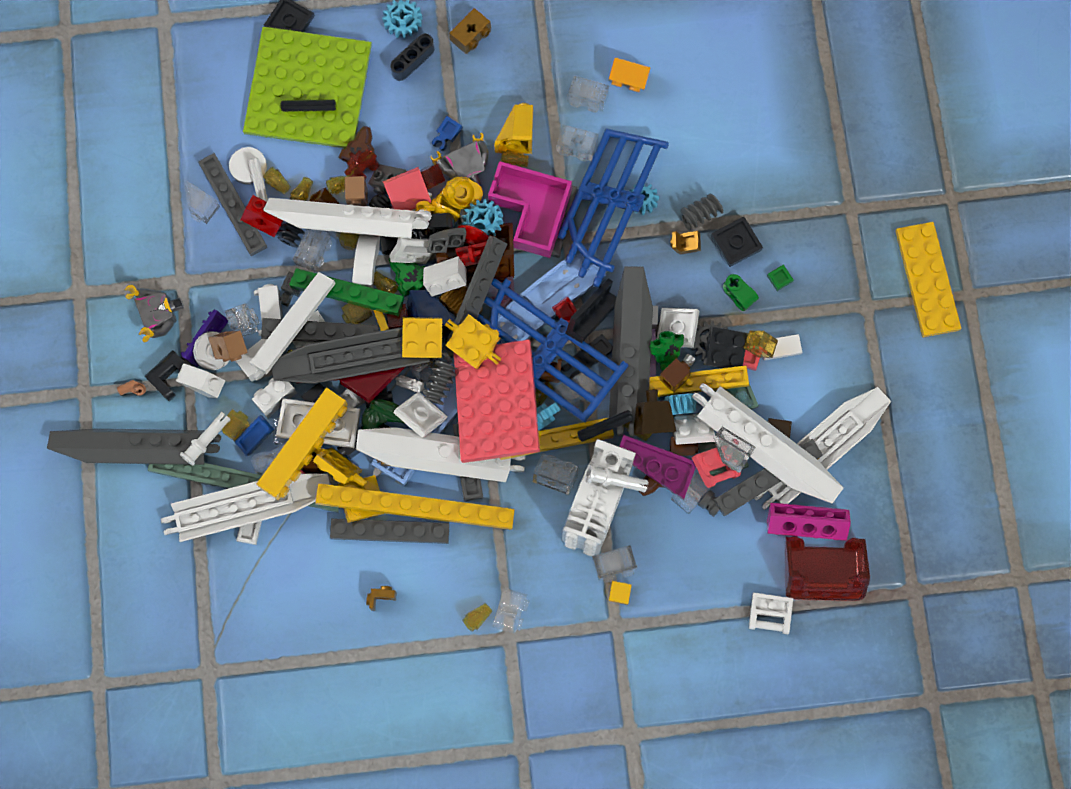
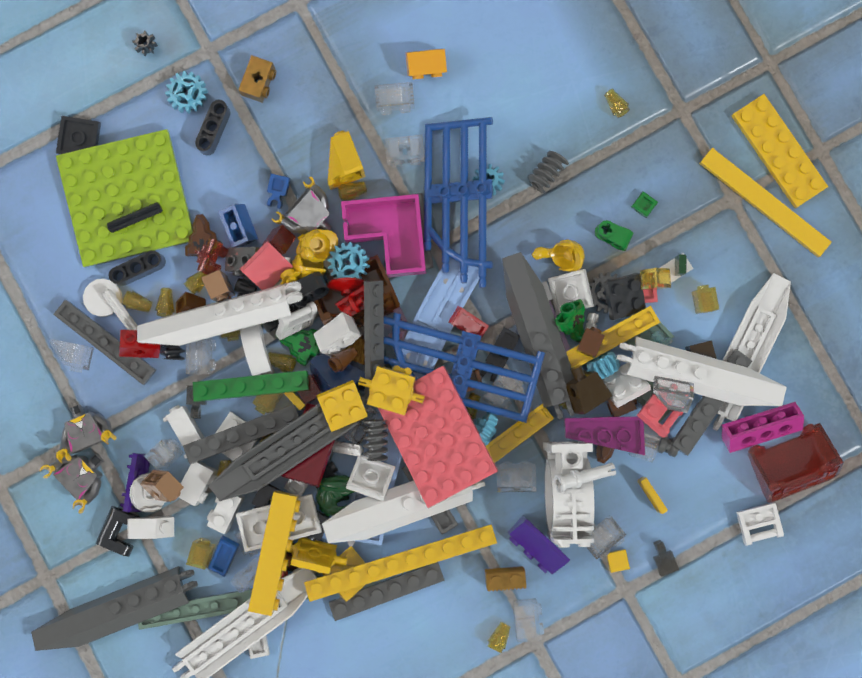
camera: 25 degrees left, 10 degrees up
nougat arm [117,380,146,396] -> none
white pin [180,412,230,466] -> none
white tile [250,272,335,374] -> none
pearl gold bracket [366,586,397,611] -> none
dark grey slope [427,228,466,253] -> none
black fence [565,278,617,343] -> none
black axle [577,410,633,442] -> none
pearl gold bracket [670,231,701,254] -> none
black plate [711,216,763,267] -> none
none -> flat silver torso [56,405,117,463]
none -> black beam [109,251,166,286]
none -> blue brick [218,204,259,248]
none -> reddish brown cone [328,347,358,372]
none -> pearl gold brick [485,566,526,592]
none -> dark purple slope [508,515,570,574]
none -> yellow piece [532,239,585,272]
none -> clear yellow cone [604,89,630,118]
none -> yellow tile [637,477,668,514]
none -> clear smoke plate [653,540,679,577]
none -> dark green tile [675,254,687,276]
none -> clear yellow brick [692,285,719,314]
none -> yellow tile [699,148,832,257]

